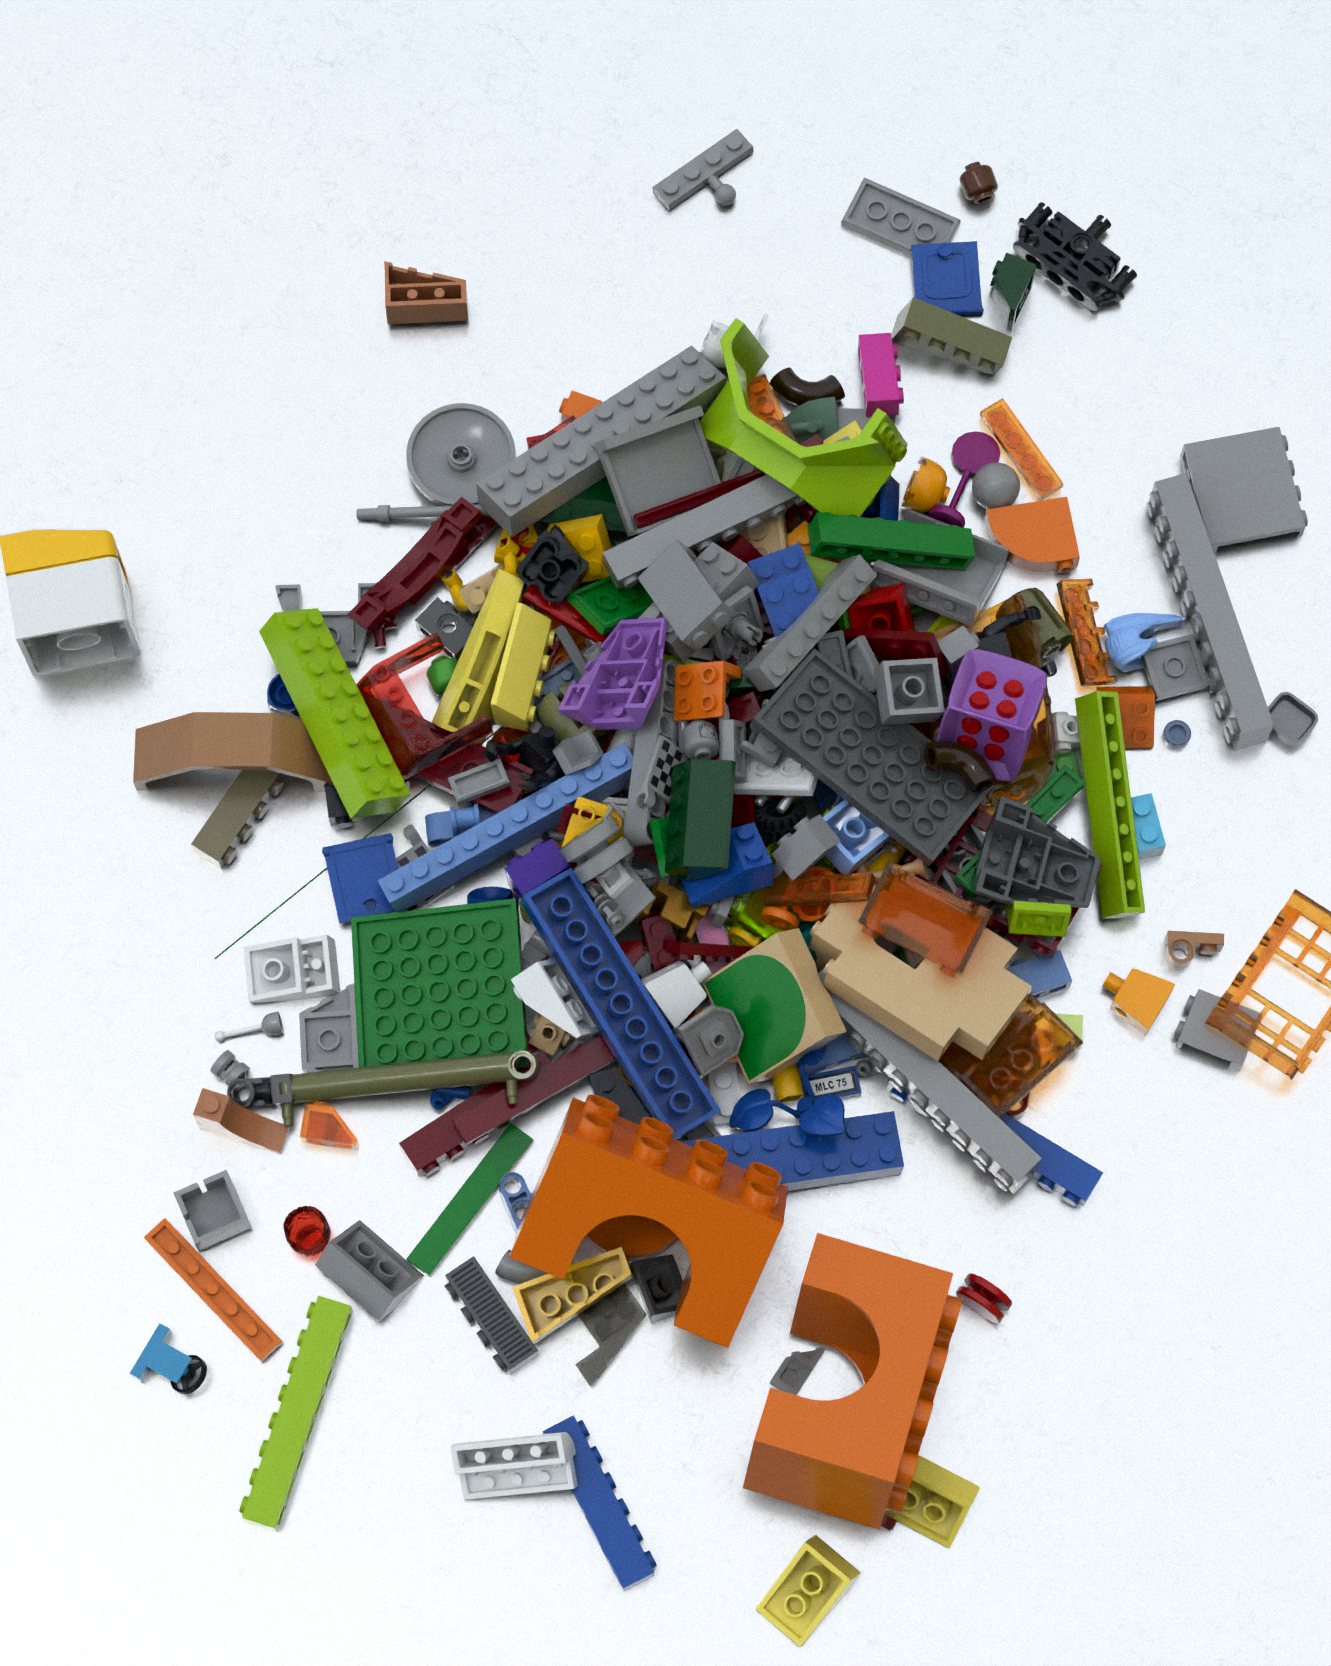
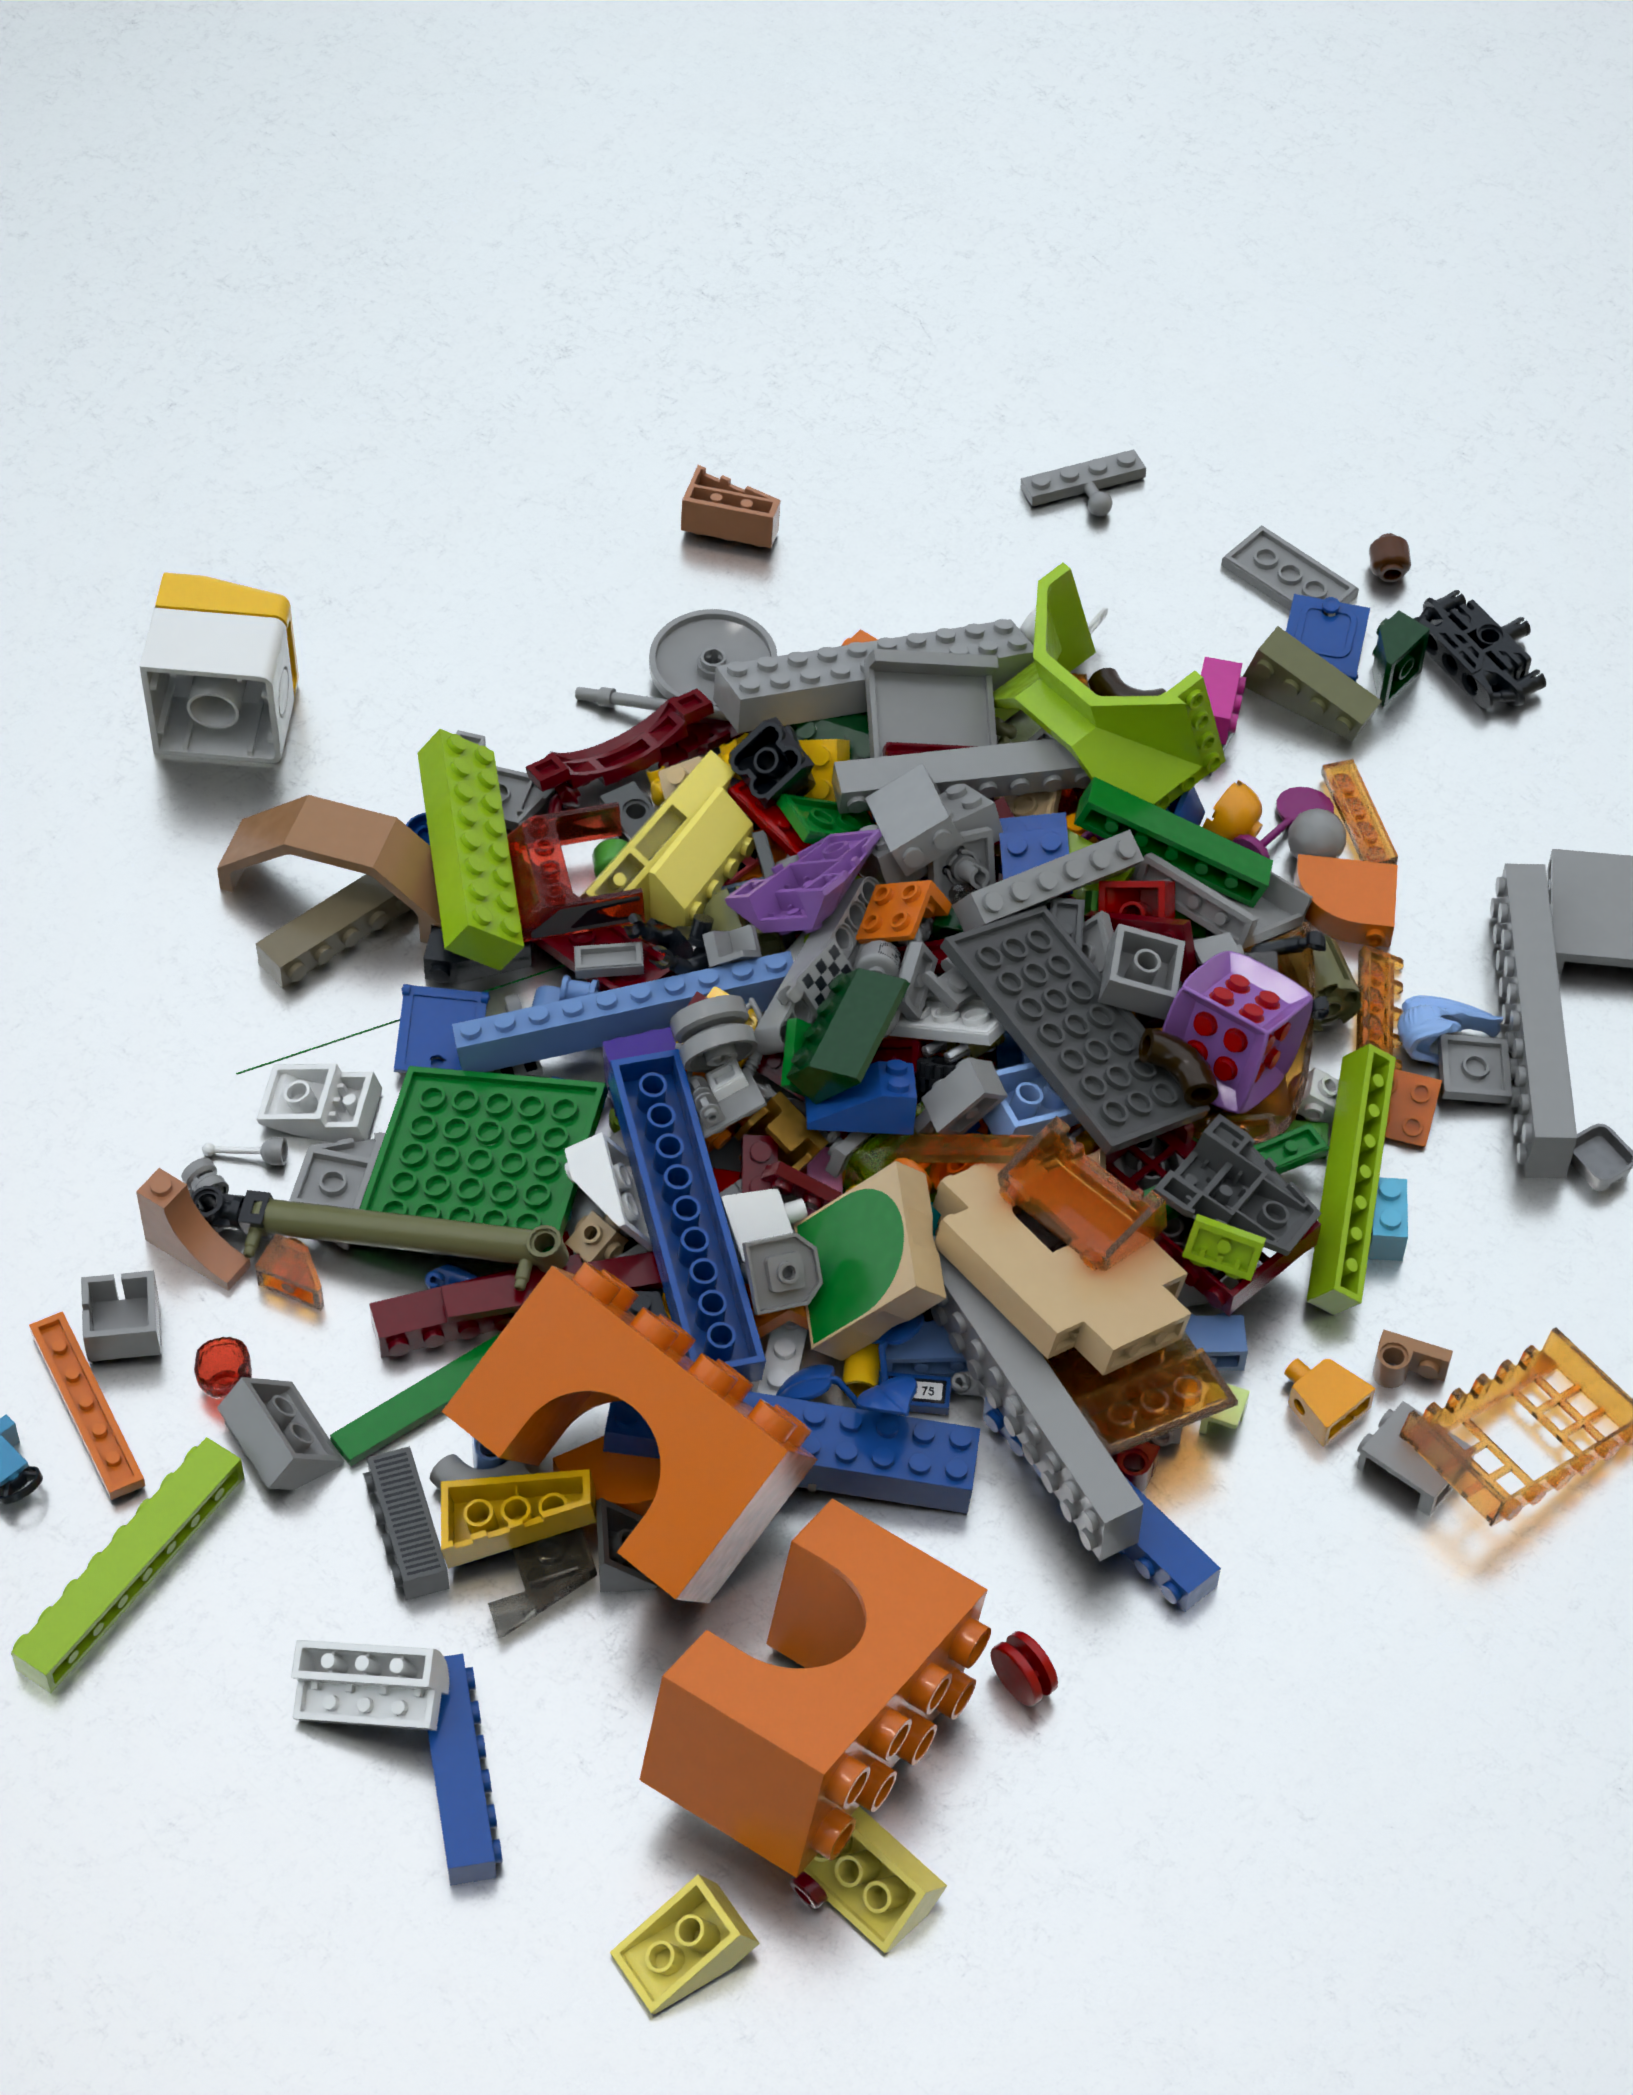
camera: 15 degrees right, 20 degrees down
sand blue tile [1162,720,1191,749] -> none

